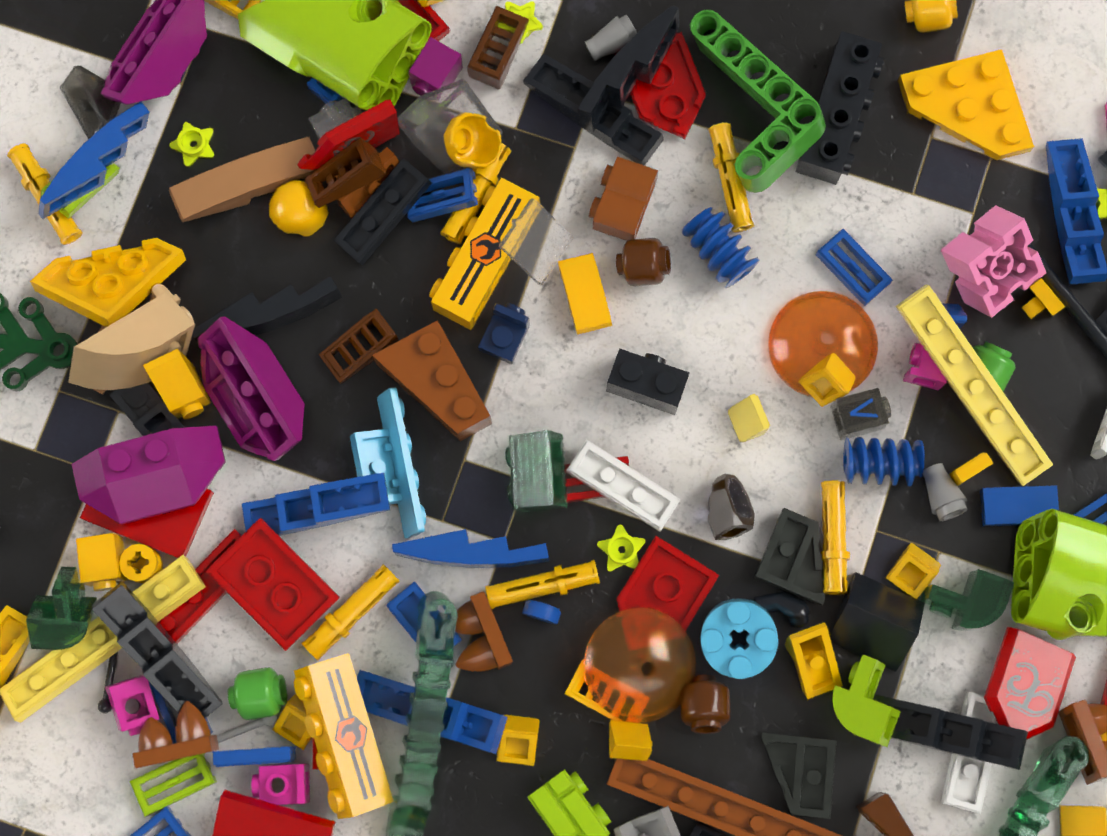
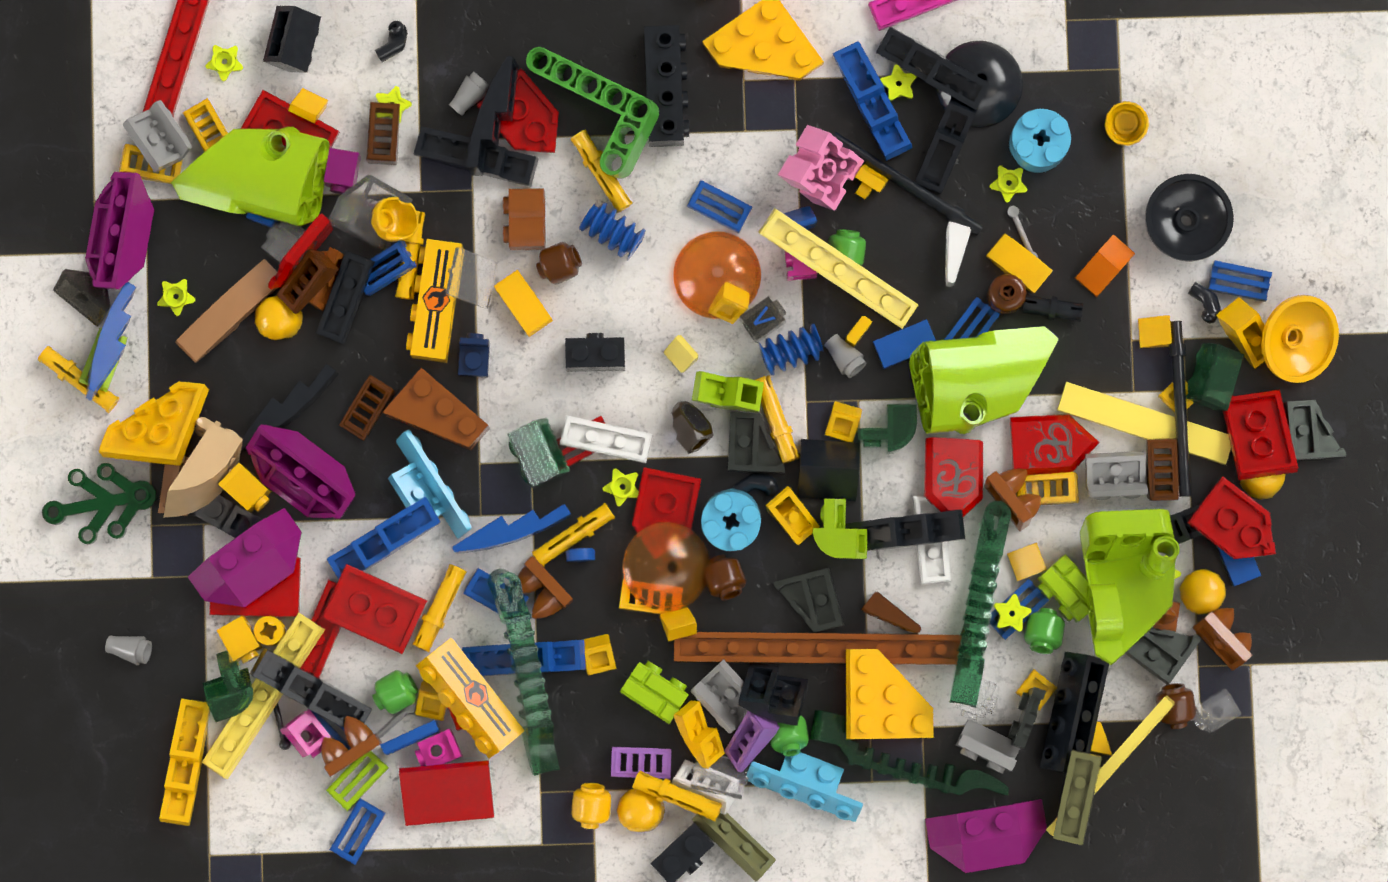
camera: 25 degrees left, 5 degrees up
none -> lime brick [691,371,764,412]

